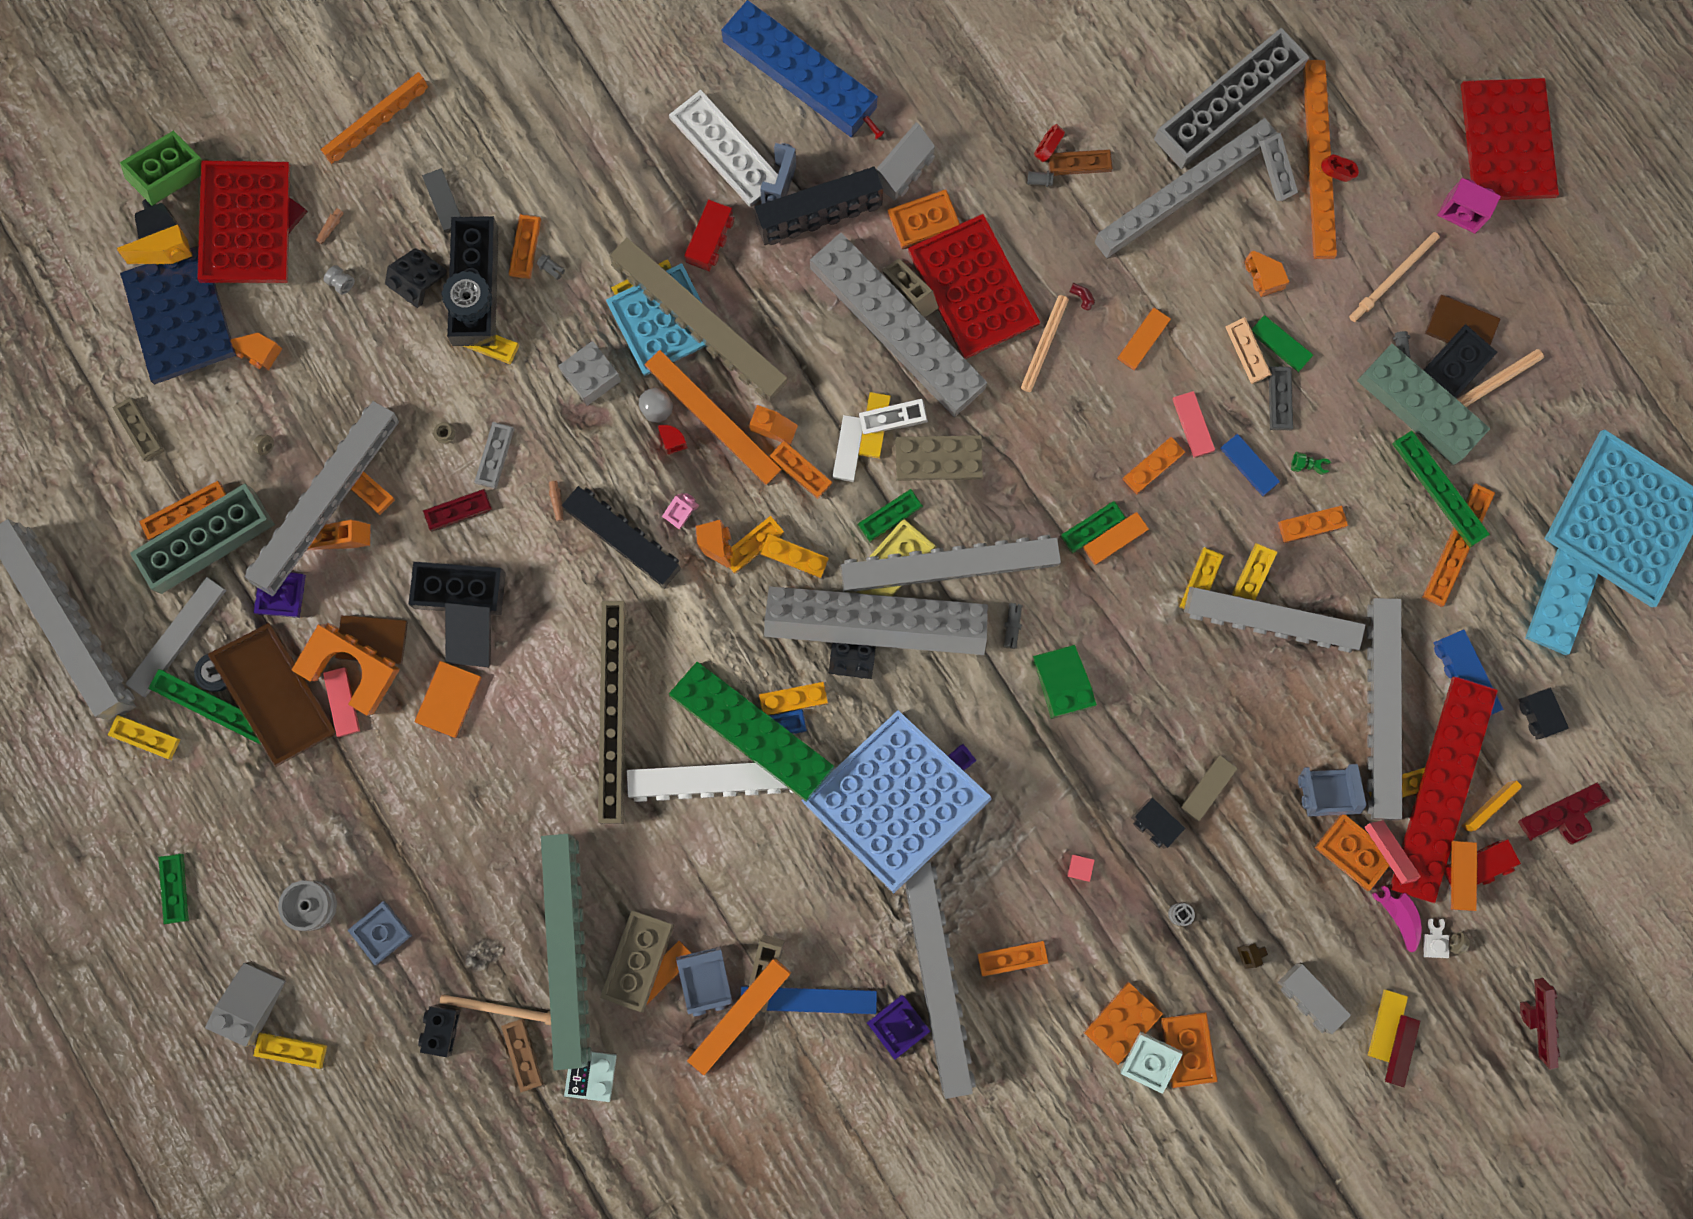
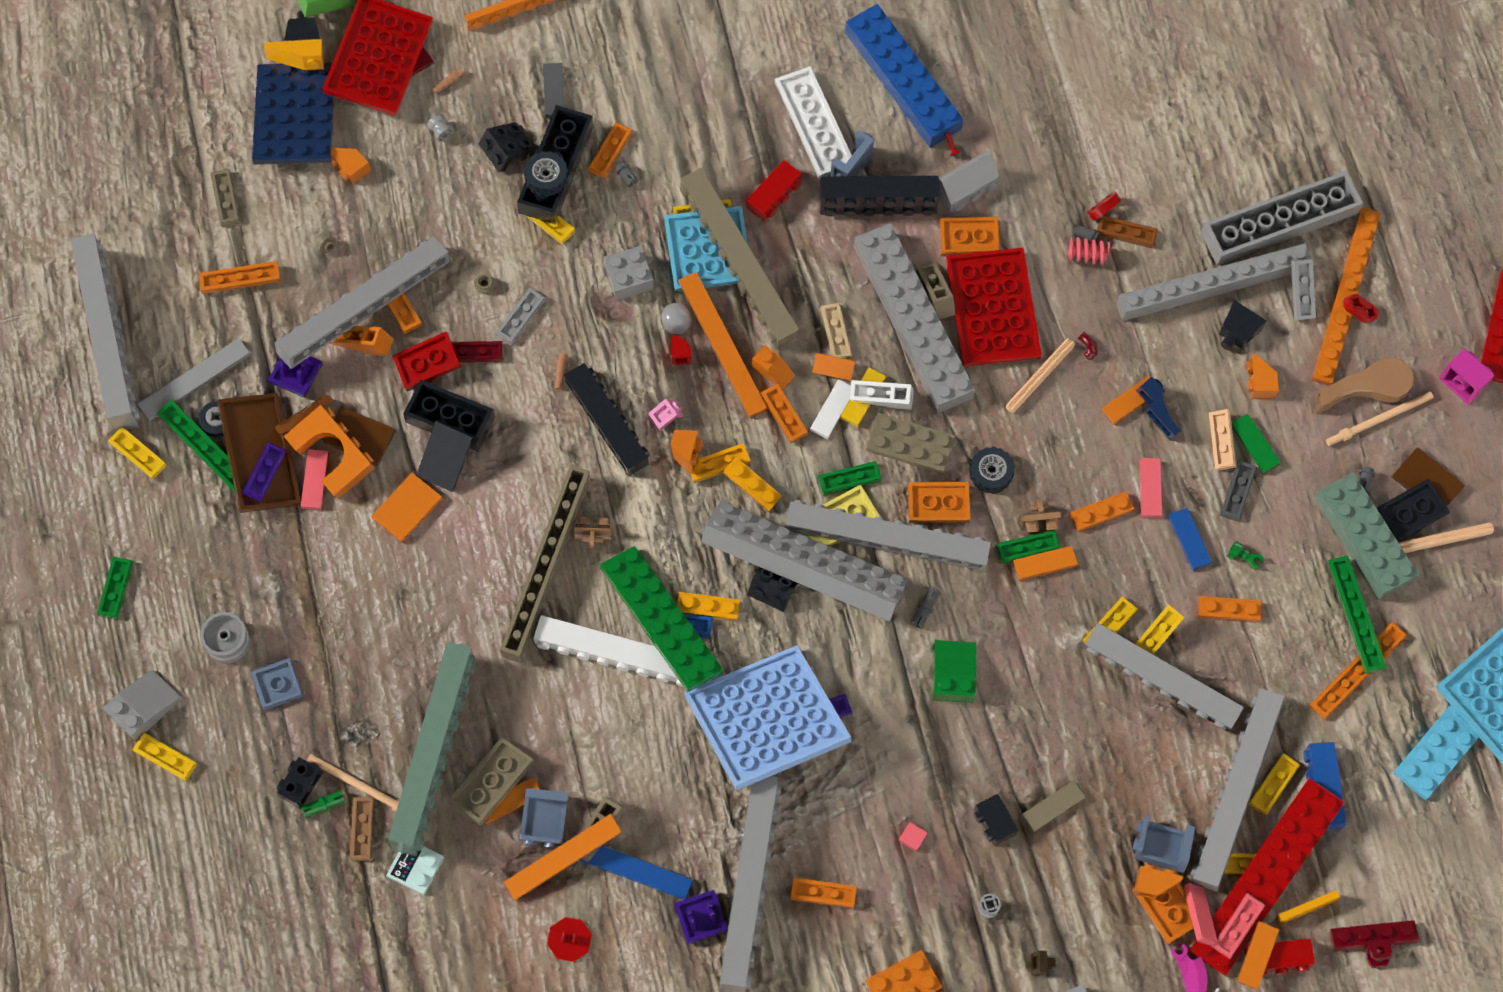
camera: 20 degrees right, 10 degrees down
sand green brick [130,484,275,594] -> none
black brick [1518,687,1569,740] -> none
none -> dark purple tile [242,442,287,502]
none -> dark orange tile [275,395,333,434]
none -> green pin [301,790,346,819]
none -> red plate [392,331,462,392]
none -> red piece [547,917,592,962]
none -> medium nougat hips [574,517,612,549]
none -> orange tile [812,352,855,381]
none -> tan tile [820,303,852,359]
none -> orange plate [908,482,970,523]
none -> black wheel [969,447,1015,494]
none -> medium nougat hips [1021,499,1061,532]
none -> coral piece [1068,236,1110,266]
none -> orange slope [1133,865,1183,900]
none -> dark blue slope [1136,376,1181,440]
none -> coral tile [1212,893,1265,959]
none -> black torso [1219,300,1267,351]
none -> yellow tile [1249,753,1300,816]
none -> medium nougat animal [1317,357,1414,414]

